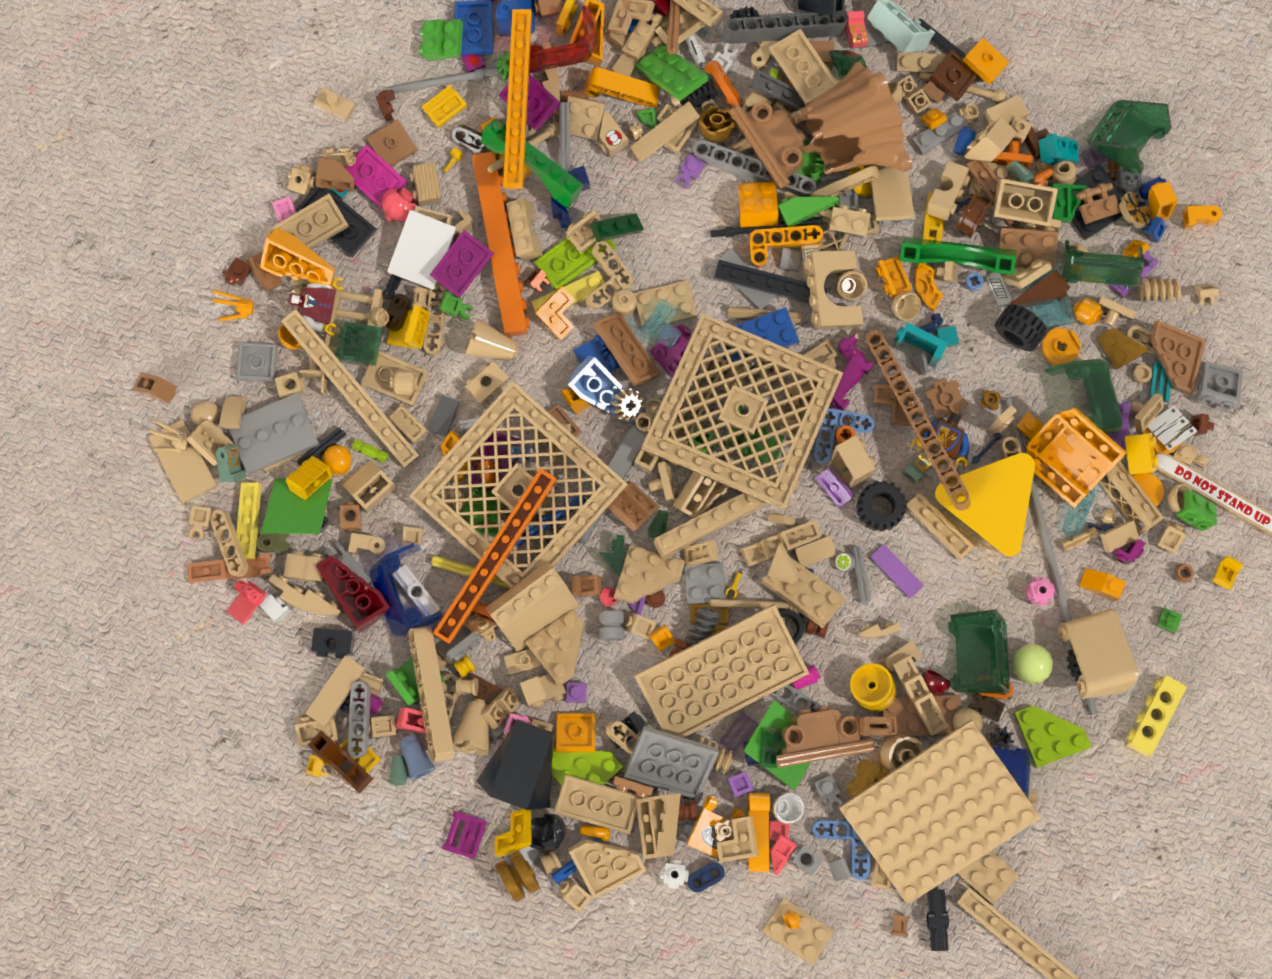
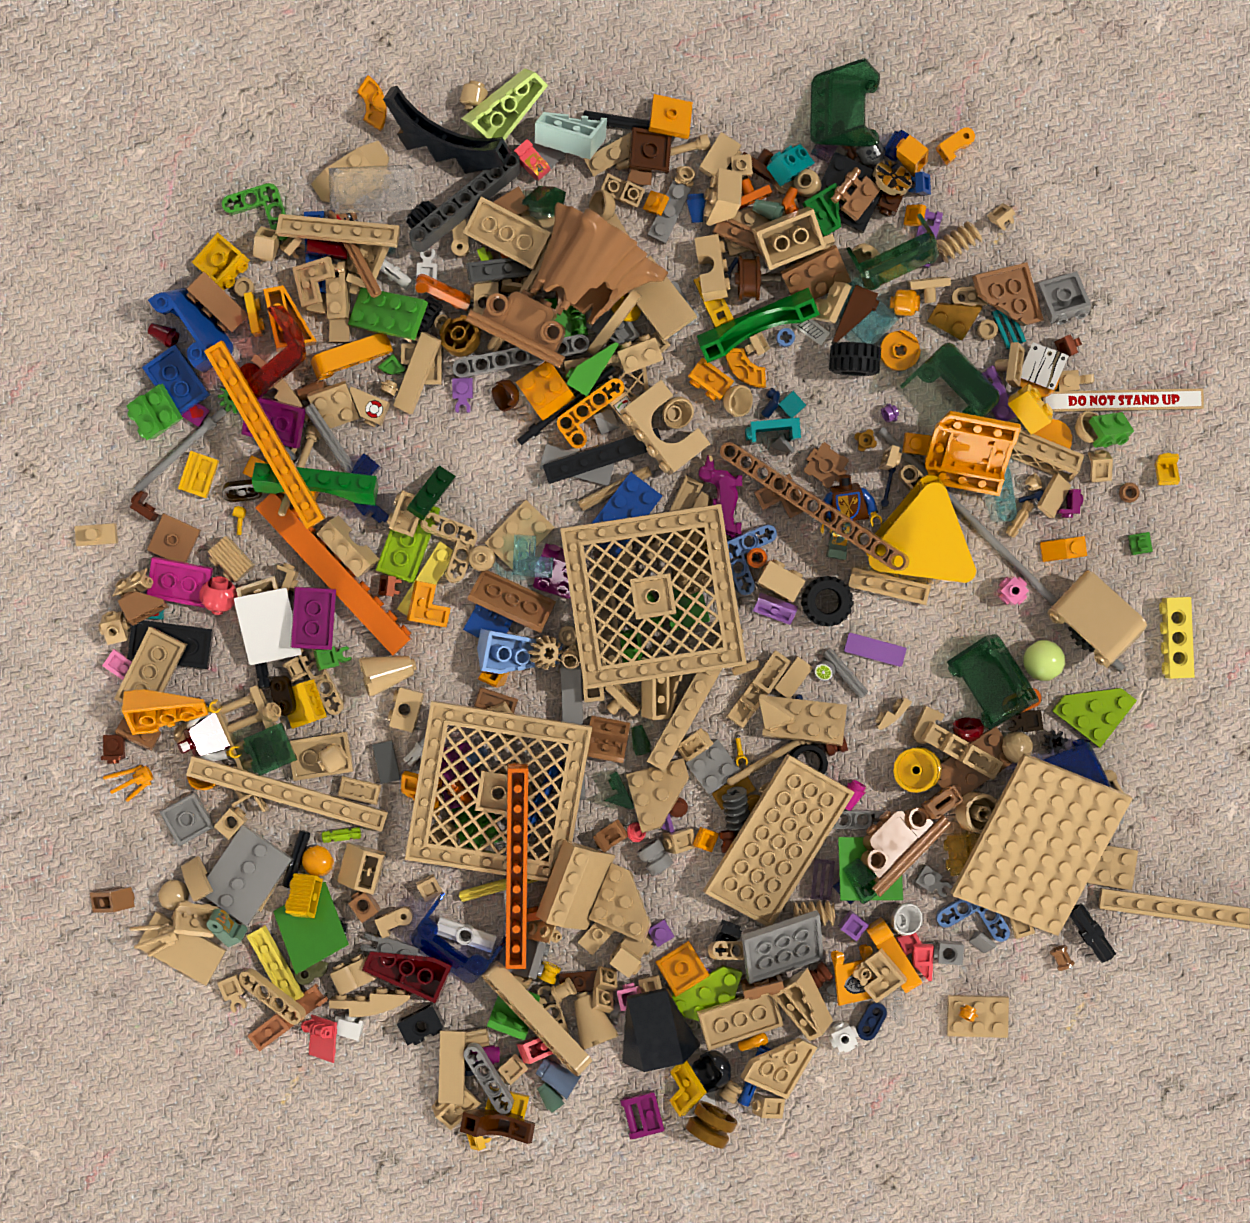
camera: 30 degrees left, 10 degrees up
none -> reddish brown hair [492,379,519,412]
none -> reddish brown bracket [876,191,904,217]
none -> medium lavender plate [881,403,899,423]

